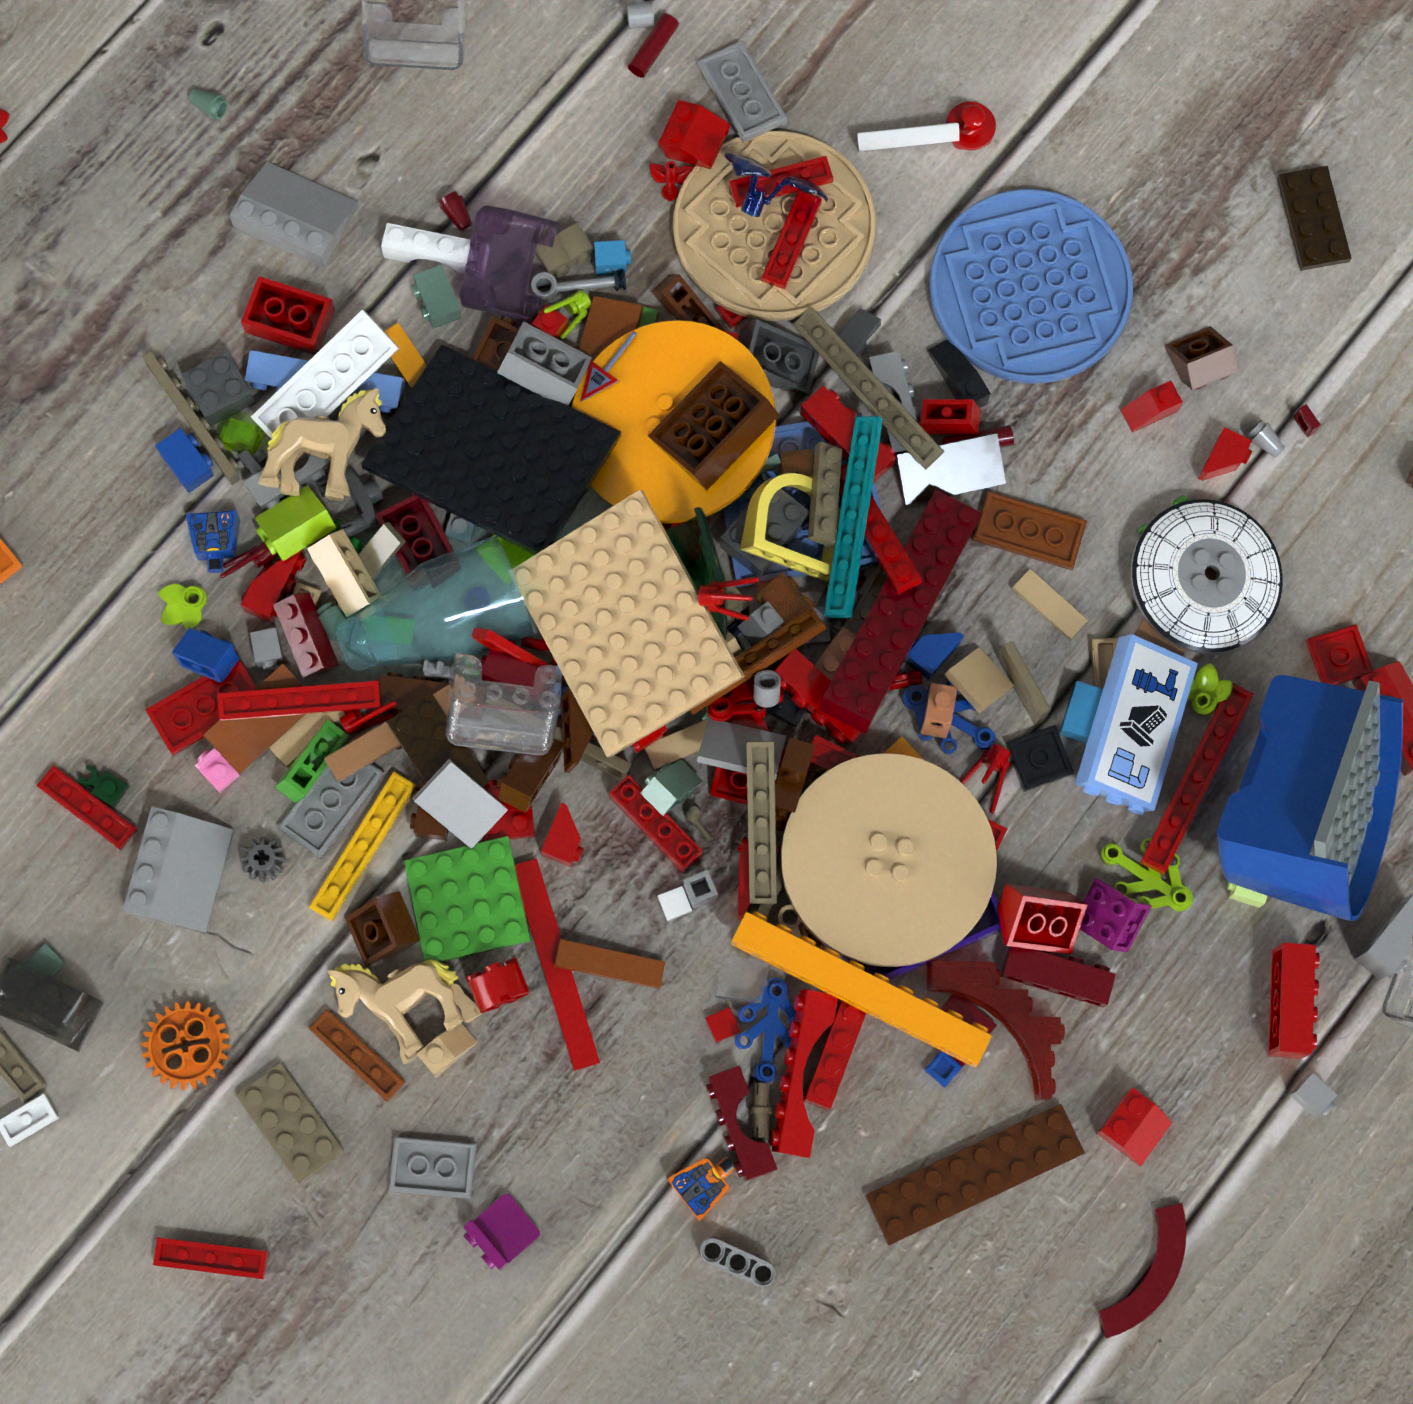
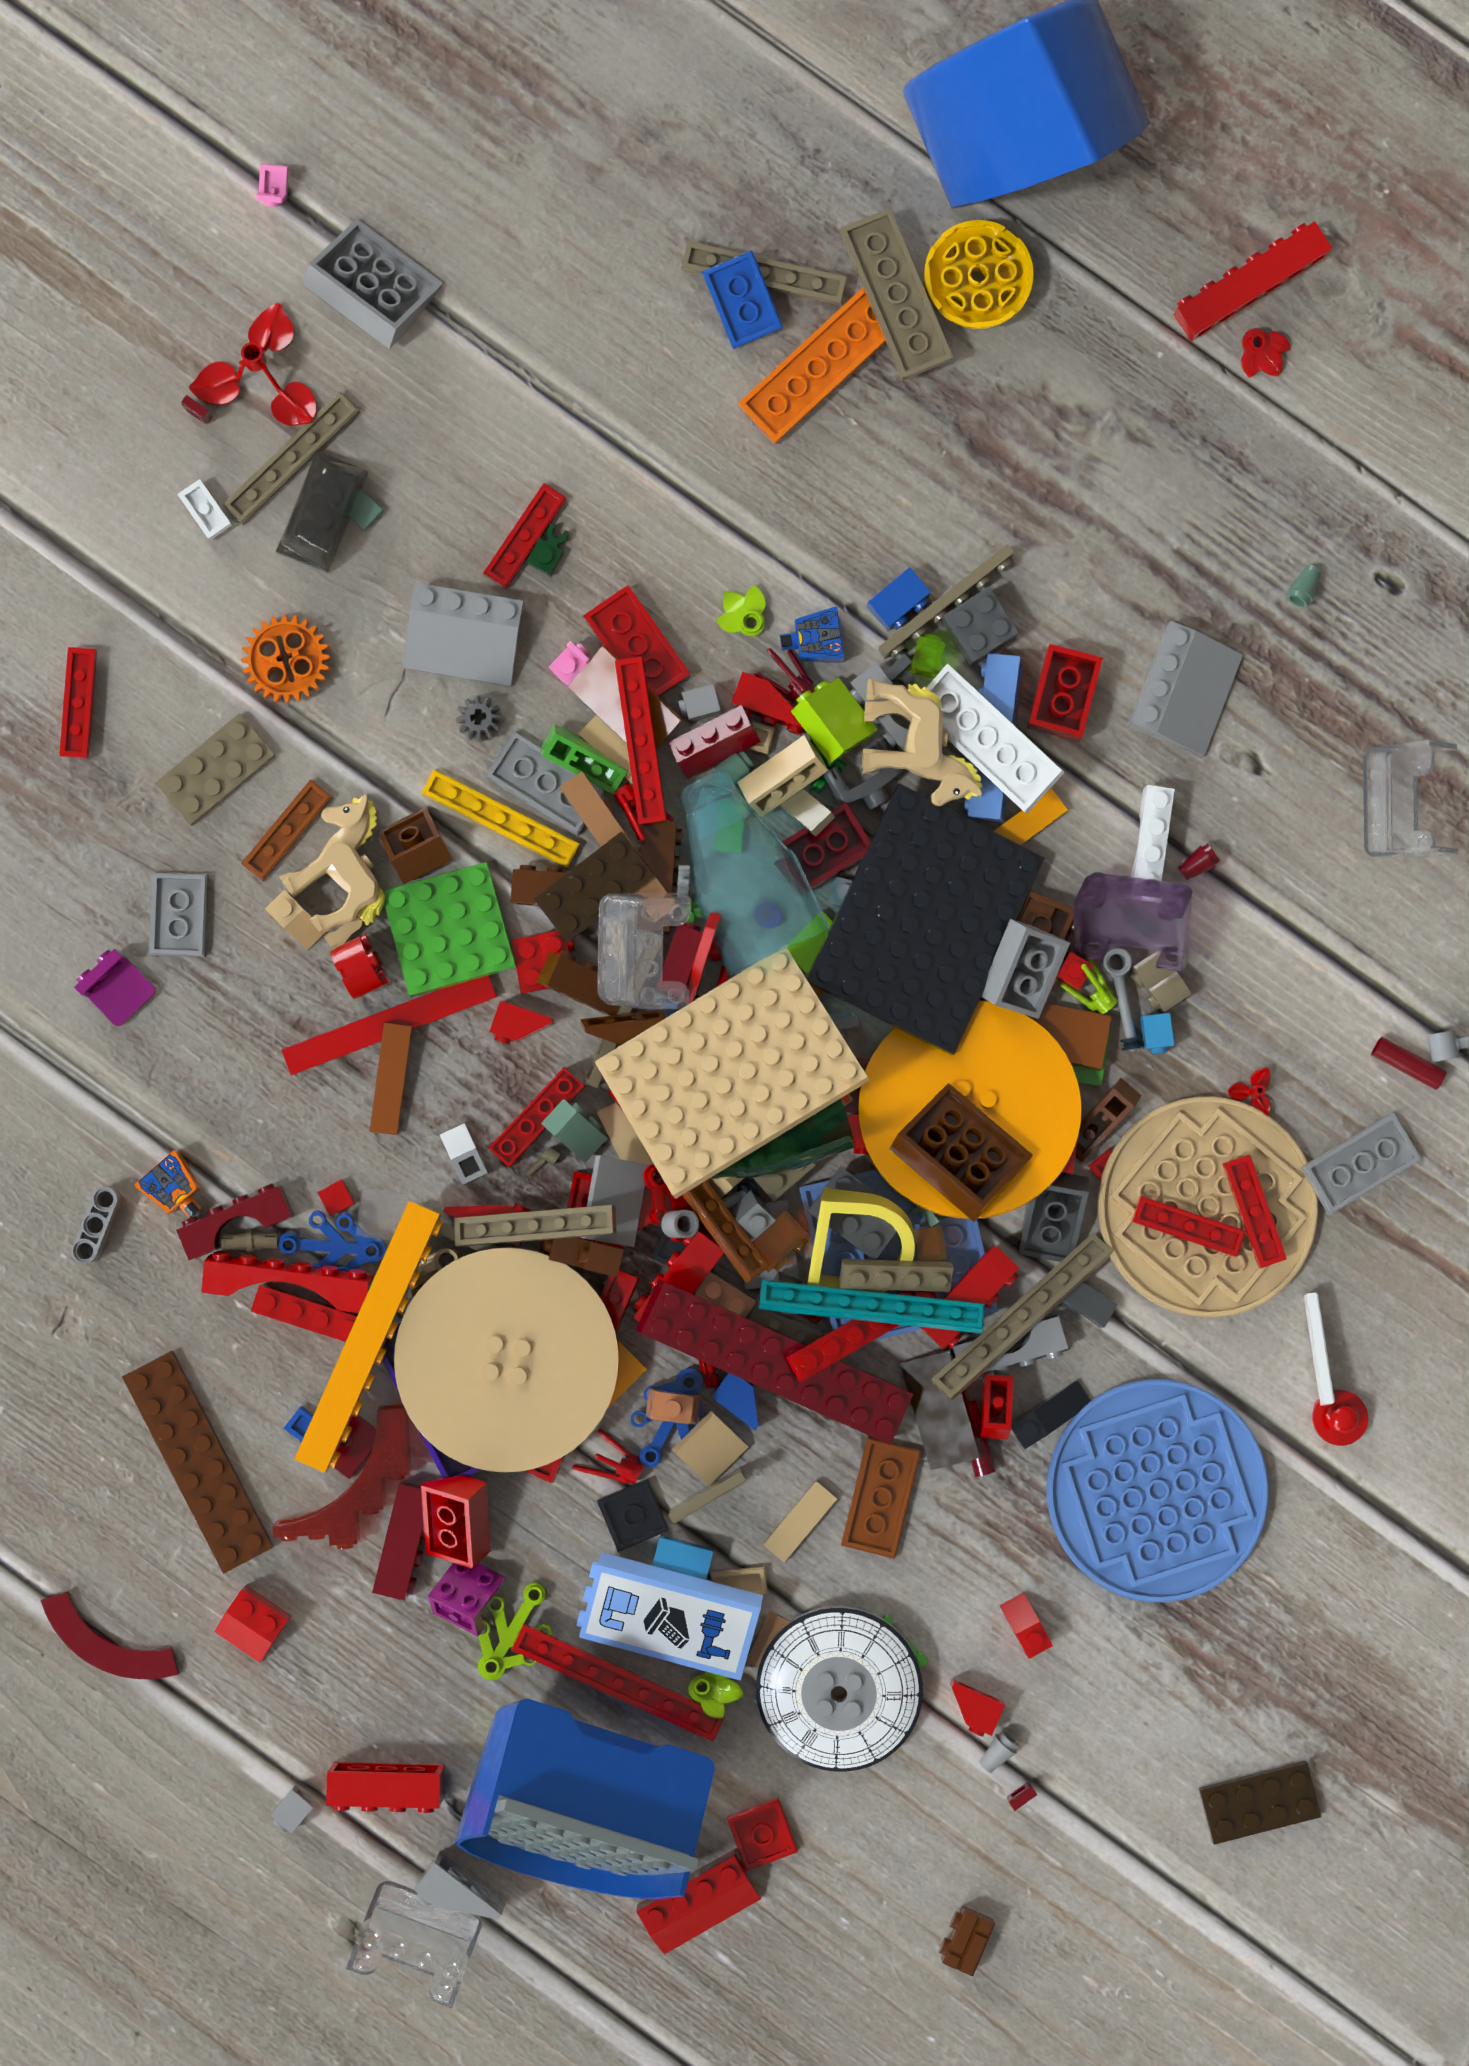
camera: 90 degrees right, 10 degrees up
blue brick [172,627,239,683] -> none
sand green brick [411,264,462,329] -> none
tile [412,759,508,849] -> none
piece [581,332,636,402] -> none
red slope [658,100,731,169] -> none
red plant [698,577,759,621] -> none
clear blue plant [724,153,828,217] -> none
reddish brown slope [1165,326,1238,390] -> none

